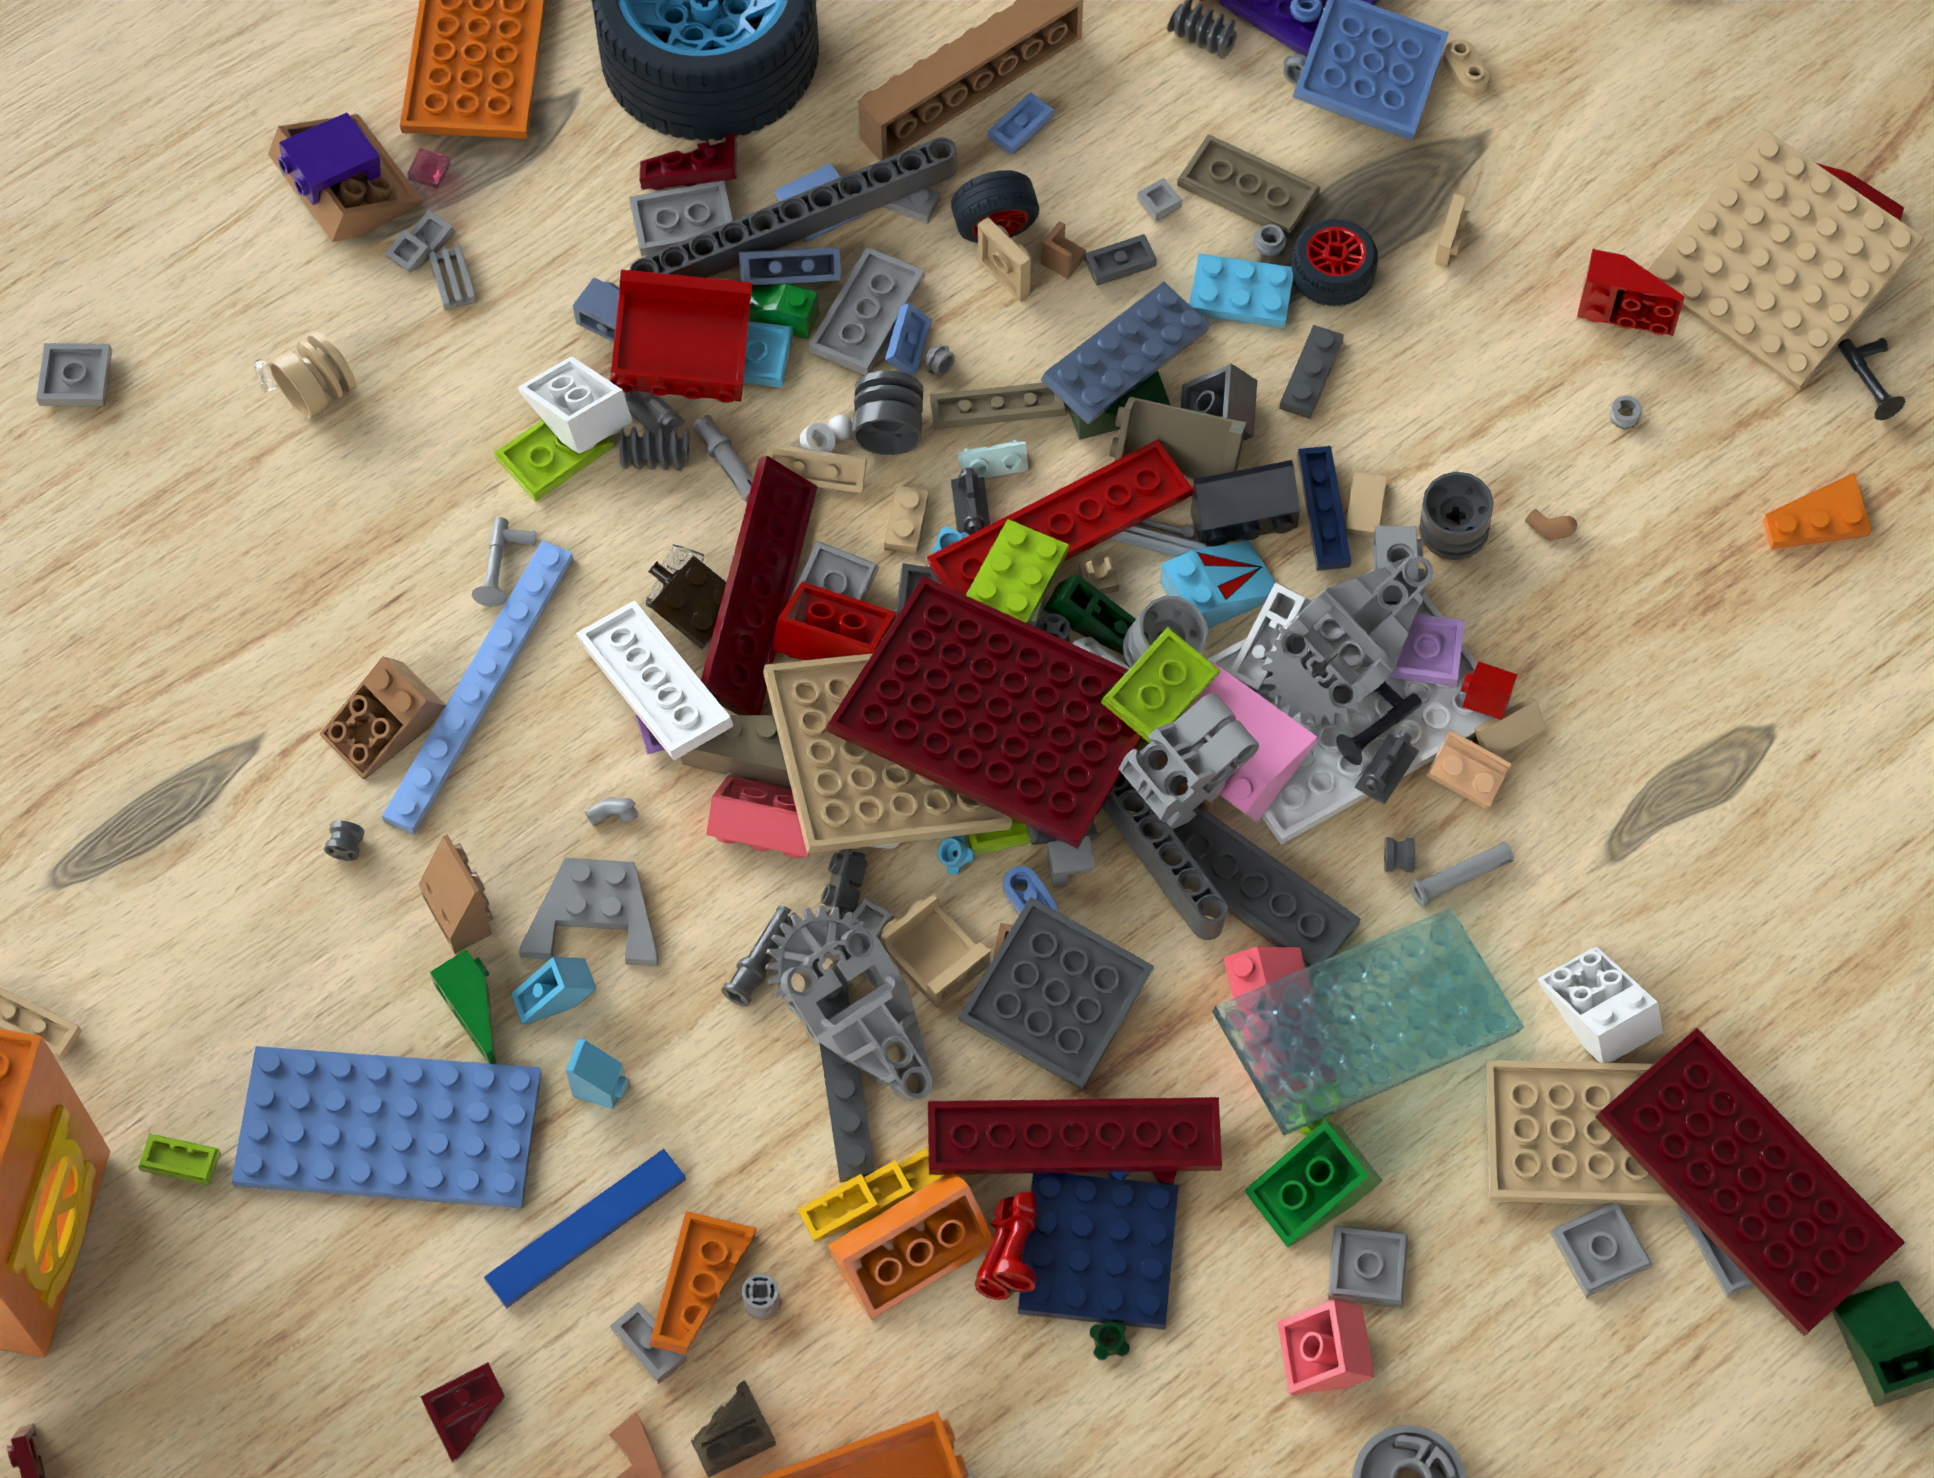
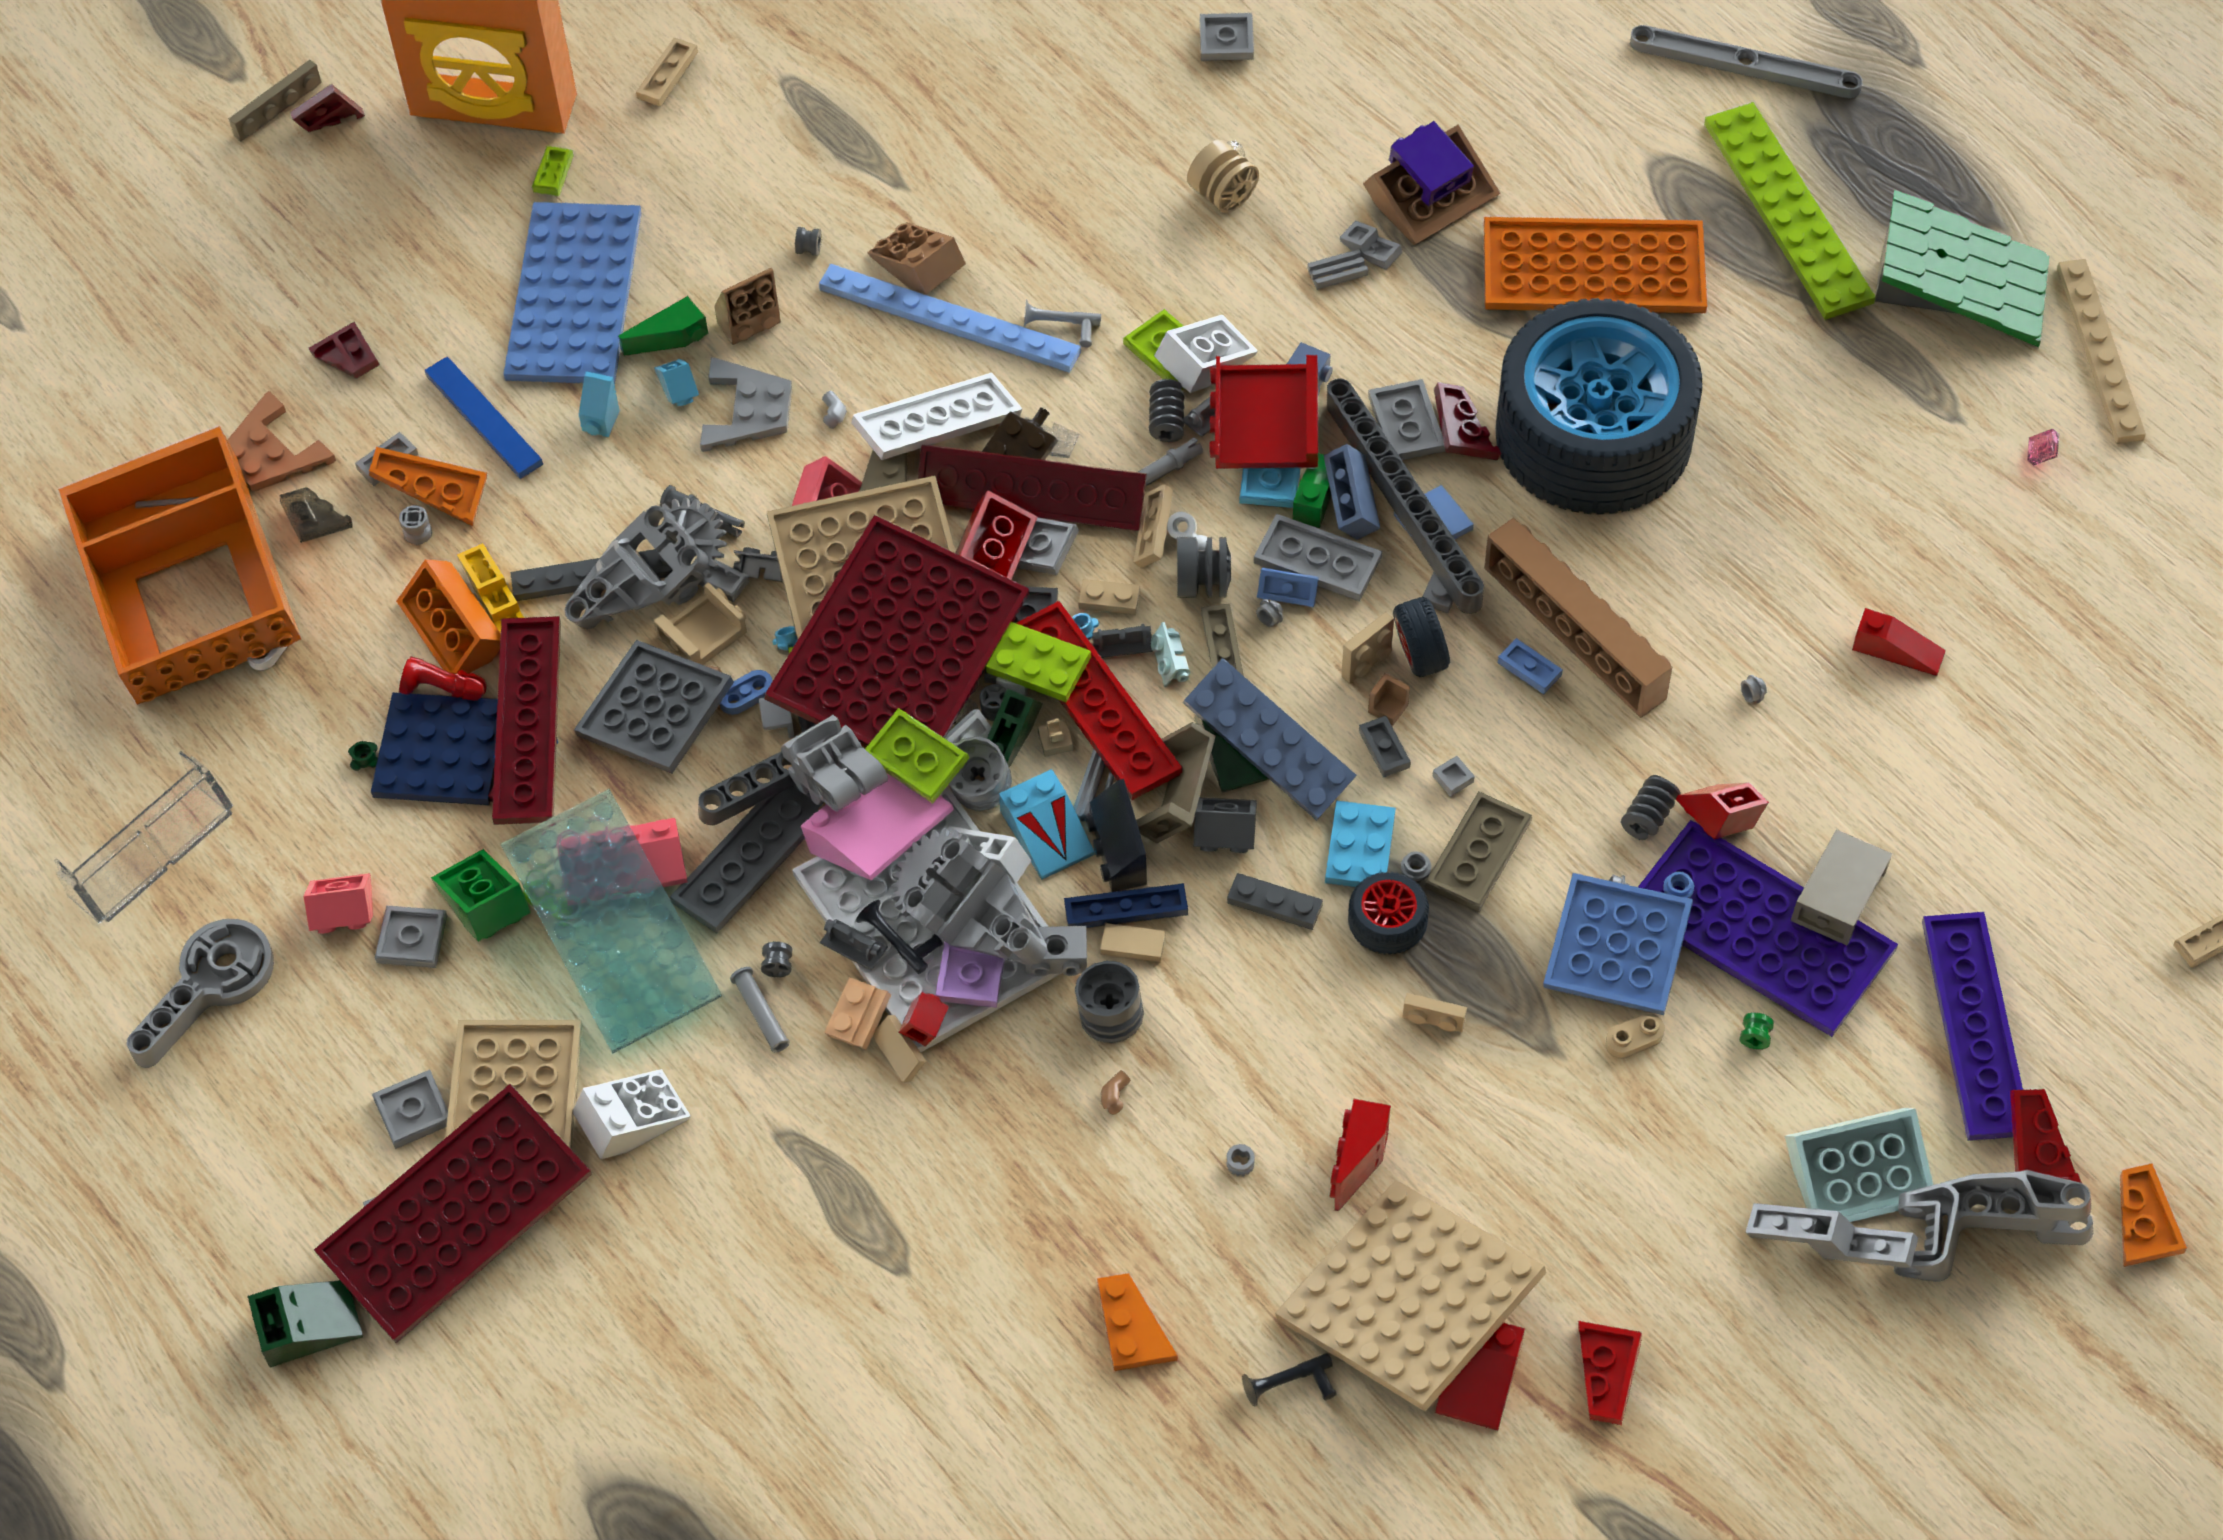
camera: 90 degrees right, 5 degrees down
clear pink plate [407,148,450,189] -> none
none -> red wing [1578,1321,1642,1425]

